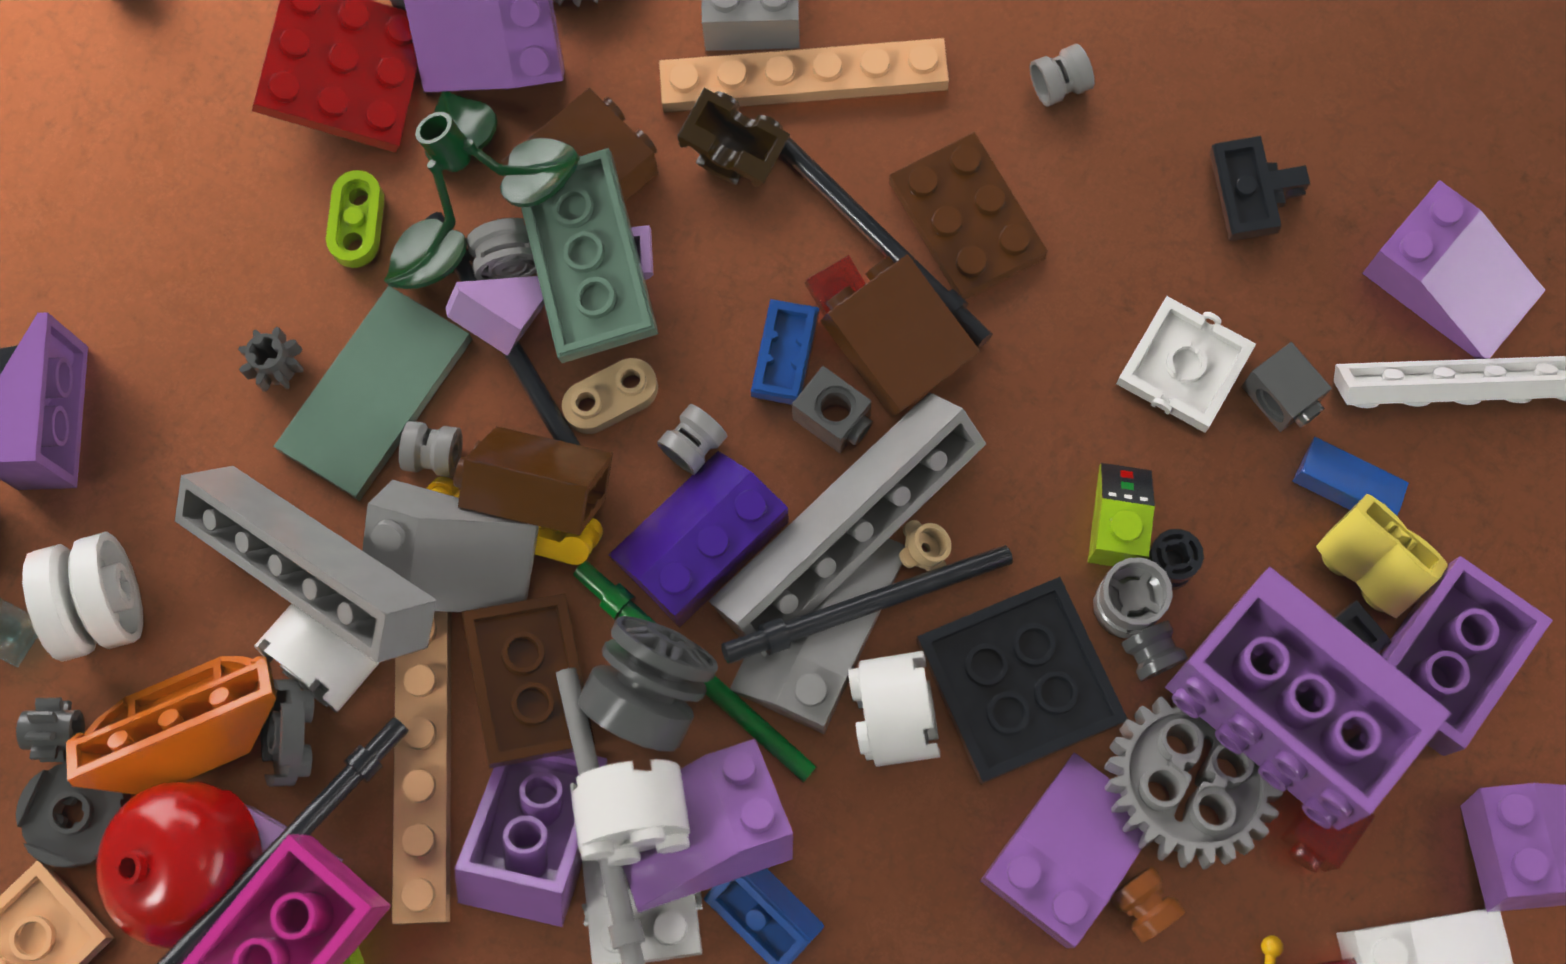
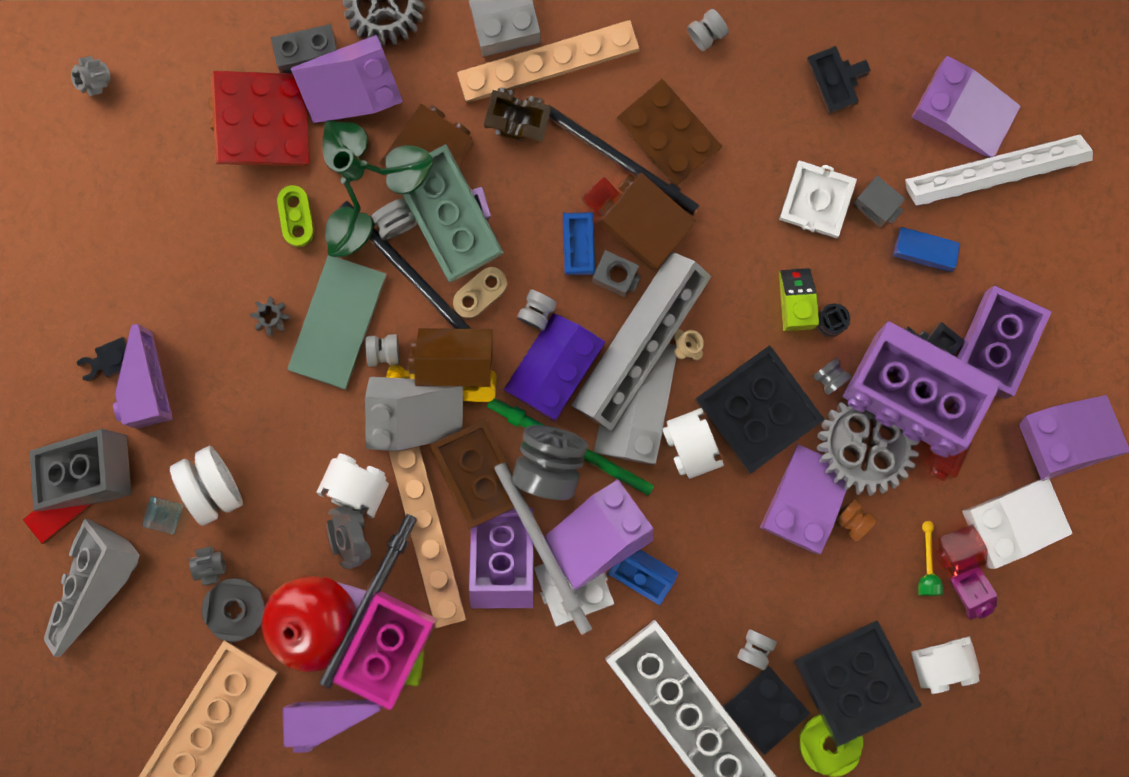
camera: 20 degrees left, 10 degrees up
orange wedge [66,656,276,795] -> none
light grey brick [175,466,437,663] -> none
lavender slope [445,276,544,356] -> none
white brick [570,760,690,866] -> none
black bar [721,545,1013,664] -> none
light grey wheel [1093,558,1173,638] -> none
light yellow brick [1316,494,1448,618] -> none

